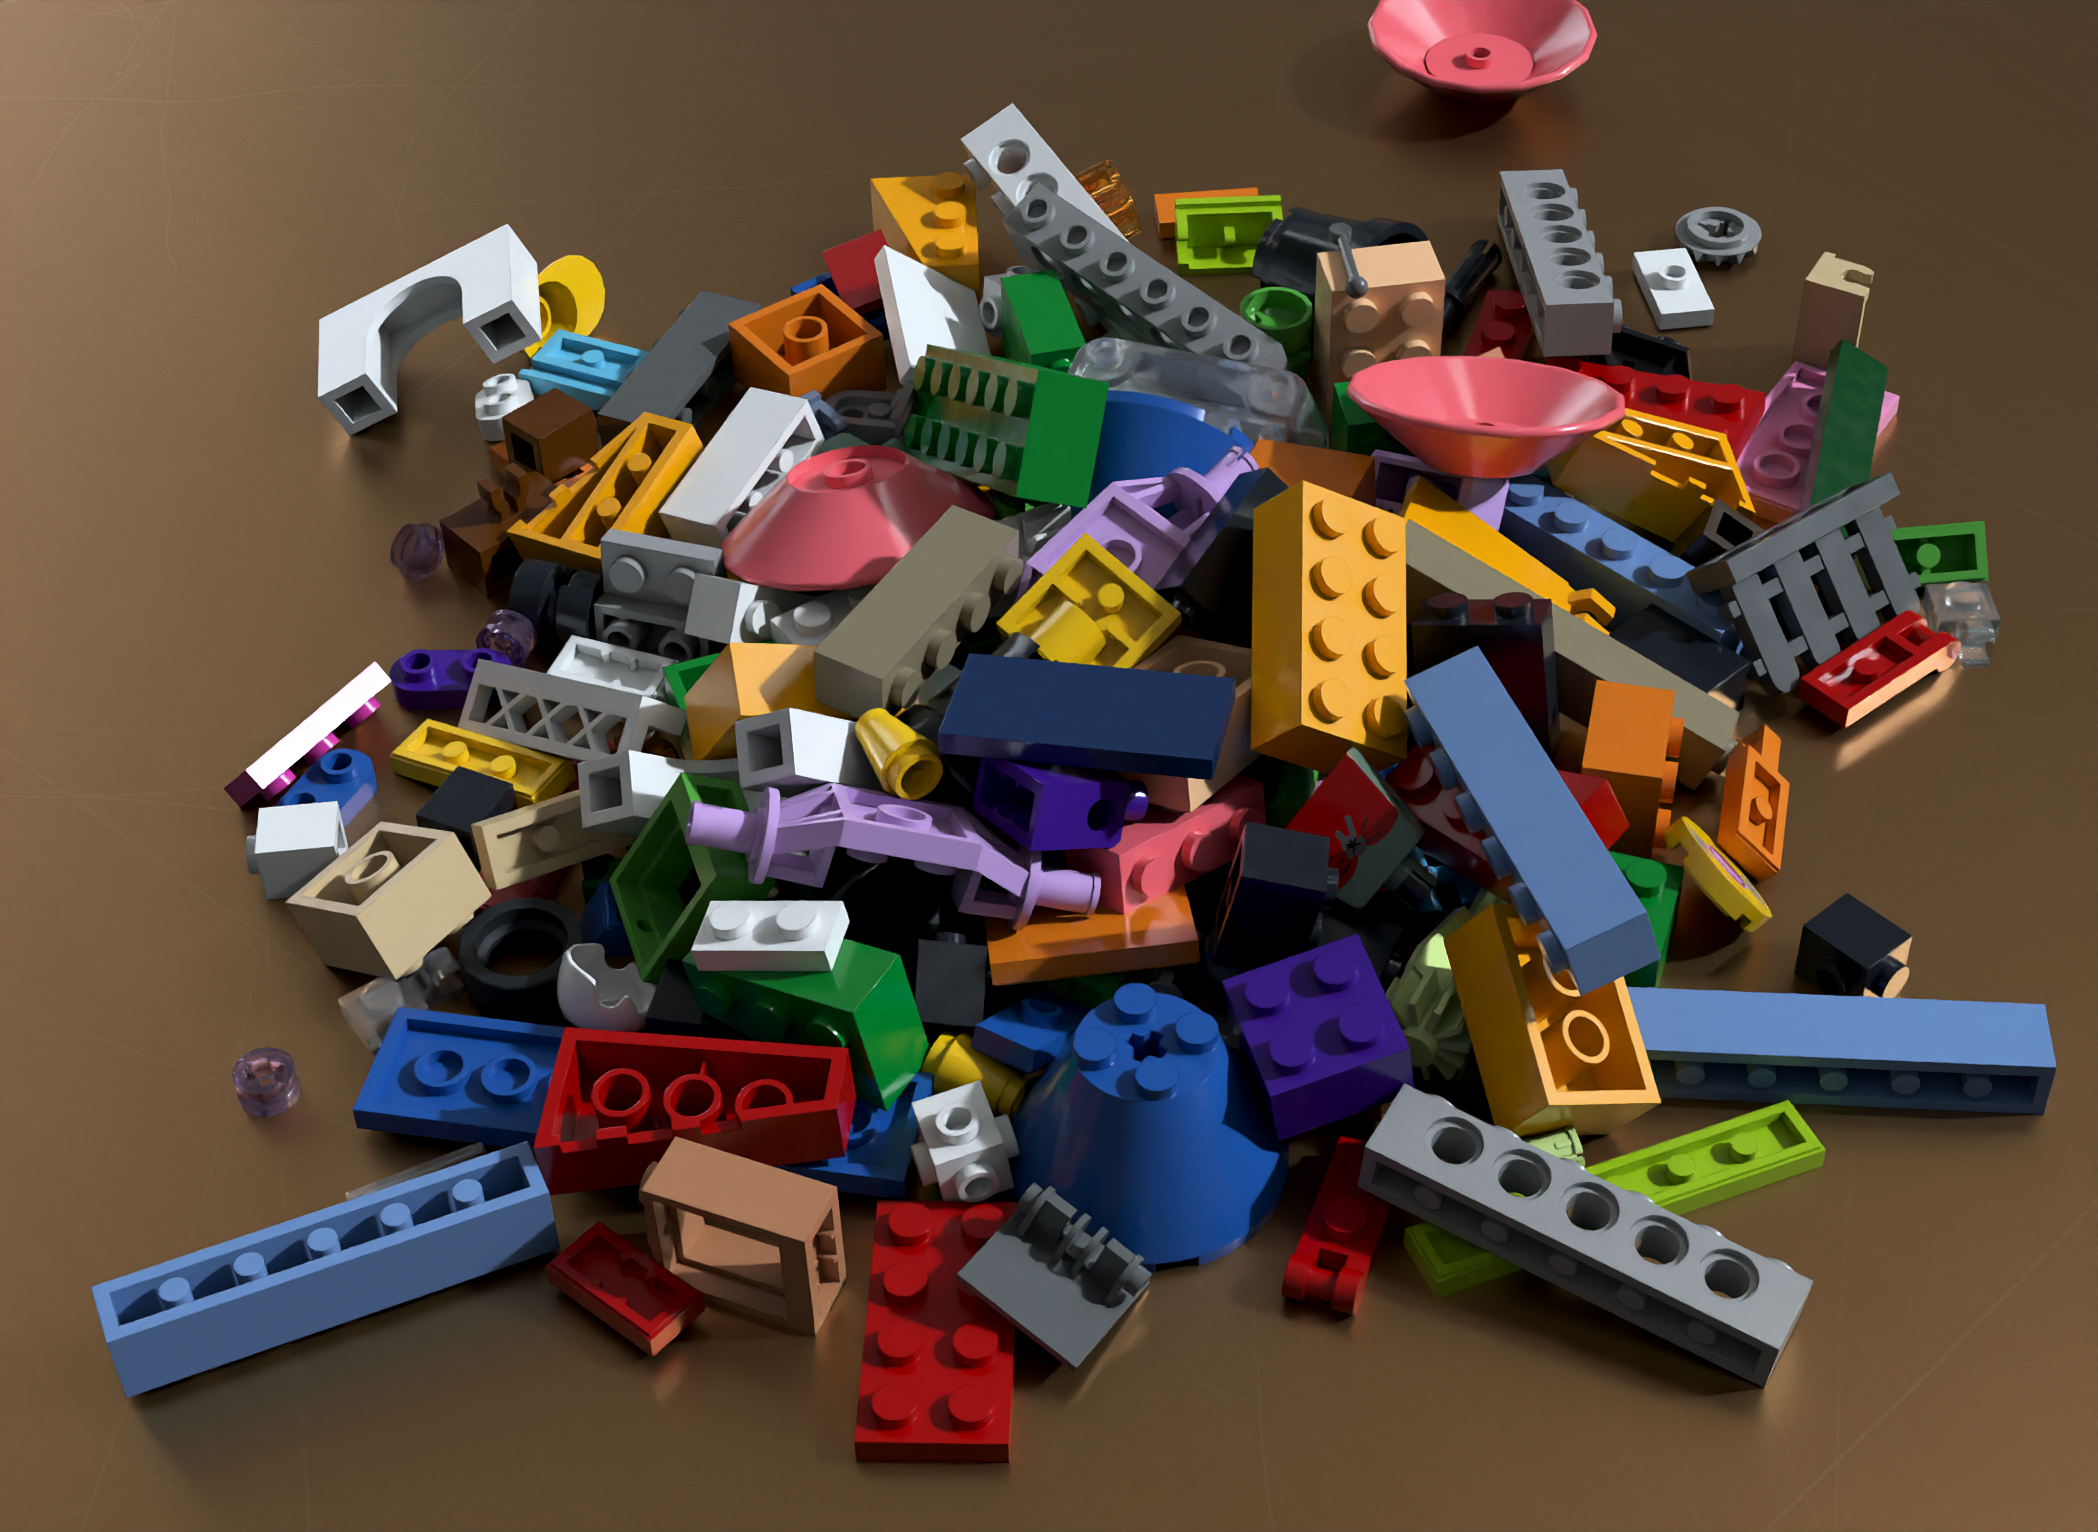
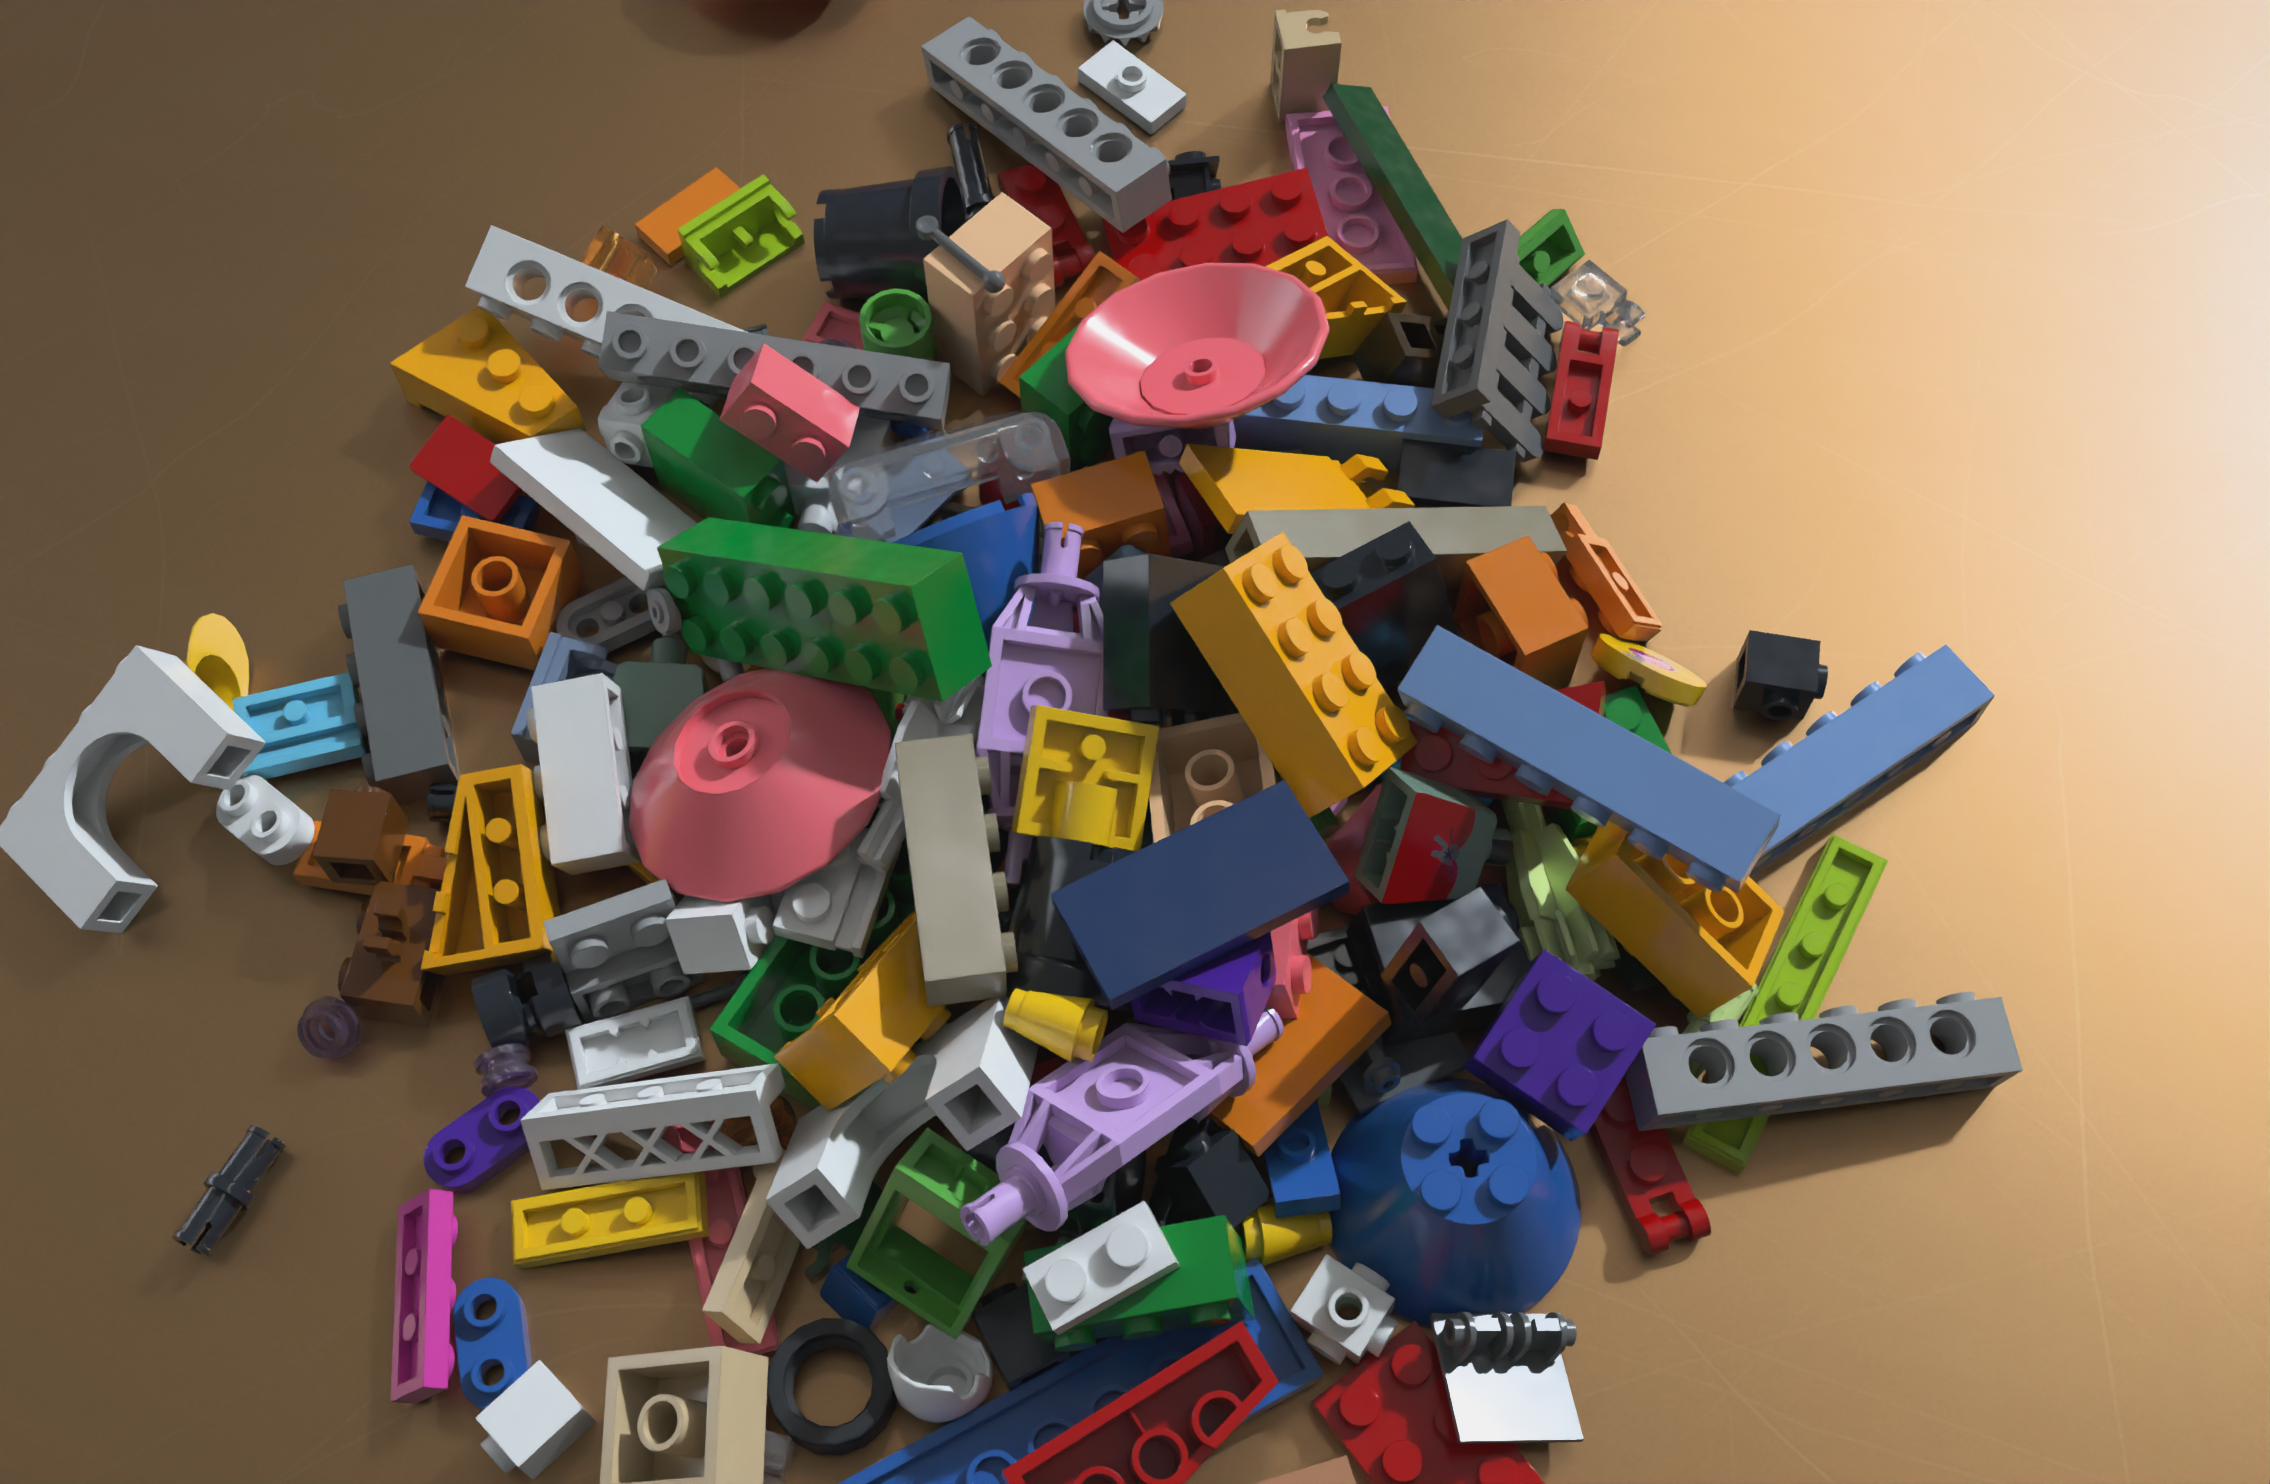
camera: 40 degrees left, 20 degrees up
black brick [415,766,517,873] -> none
none -> black pin [172,1125,286,1259]
none -> coral brick [719,343,860,483]

